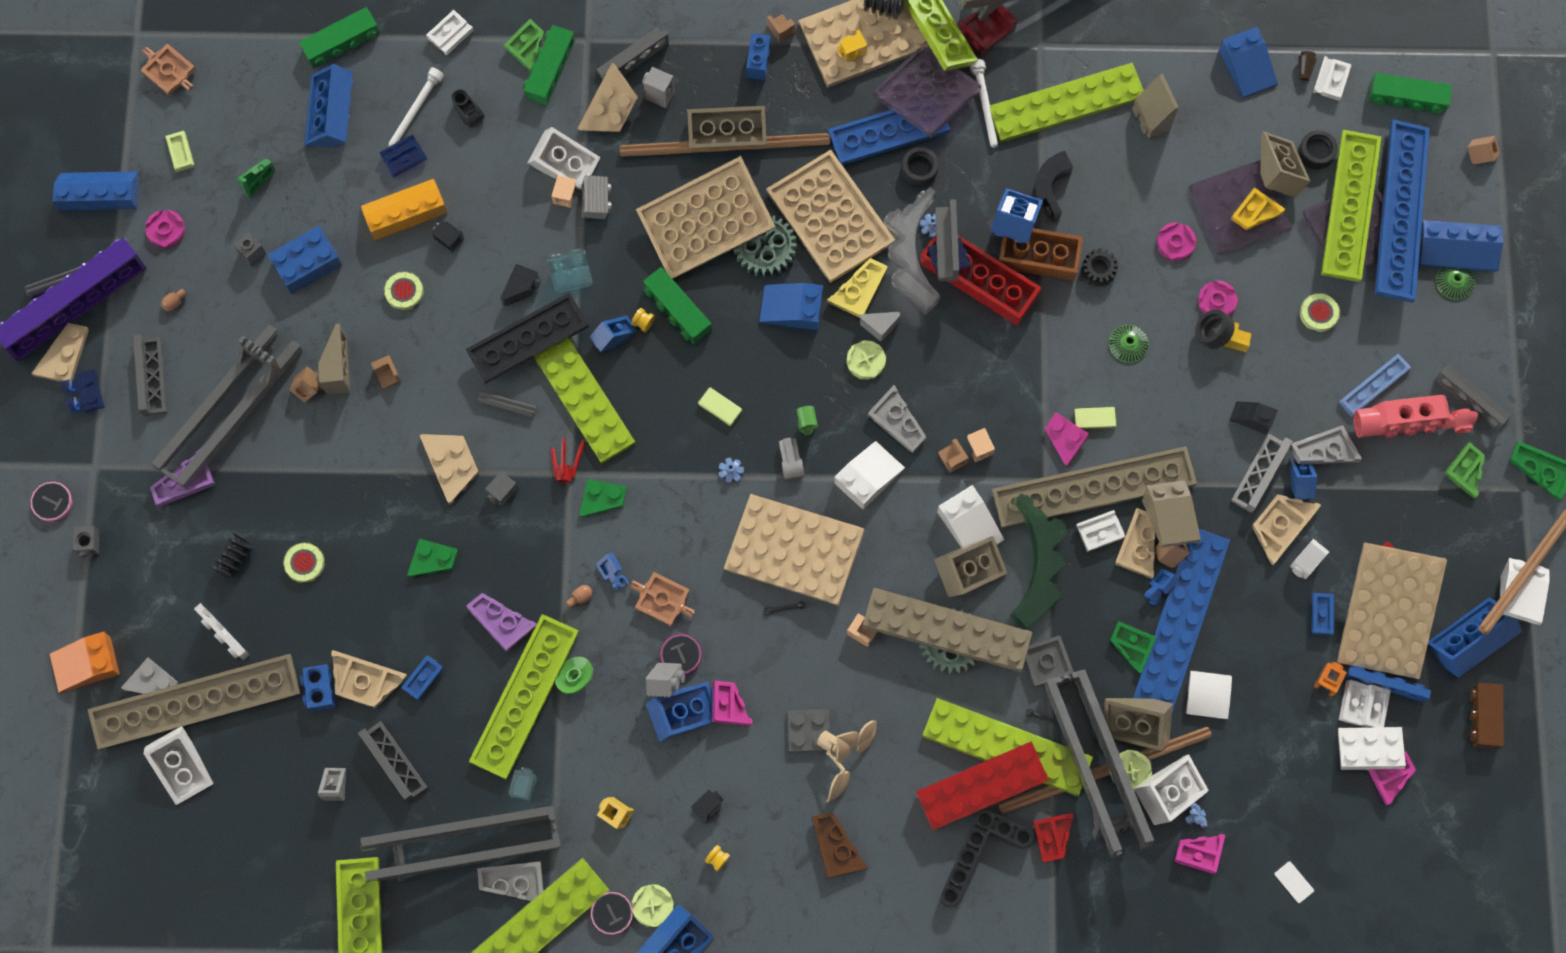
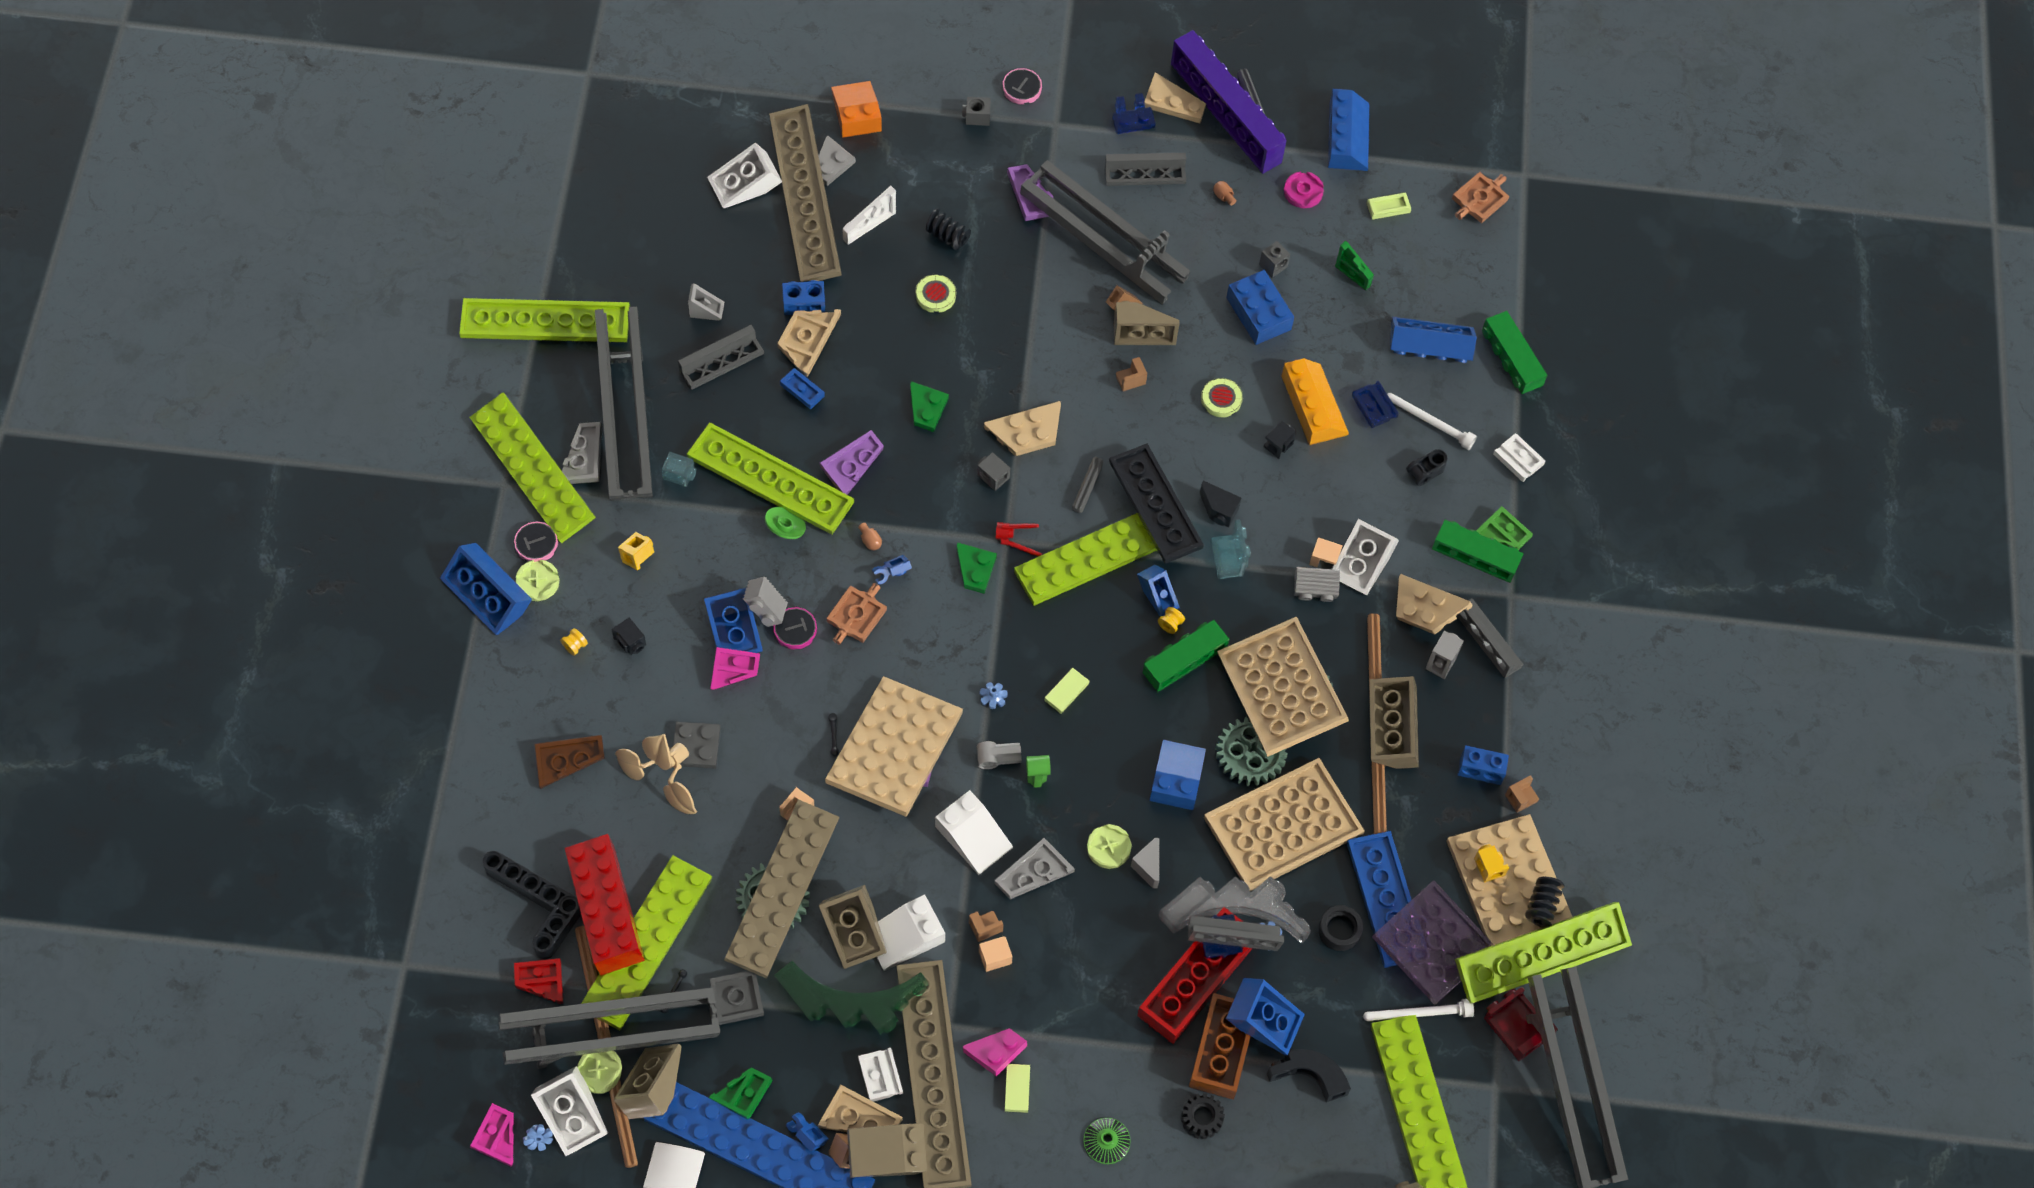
camera: 90 degrees right, 10 degrees down
light yellow wing [827,259,888,318] -> none

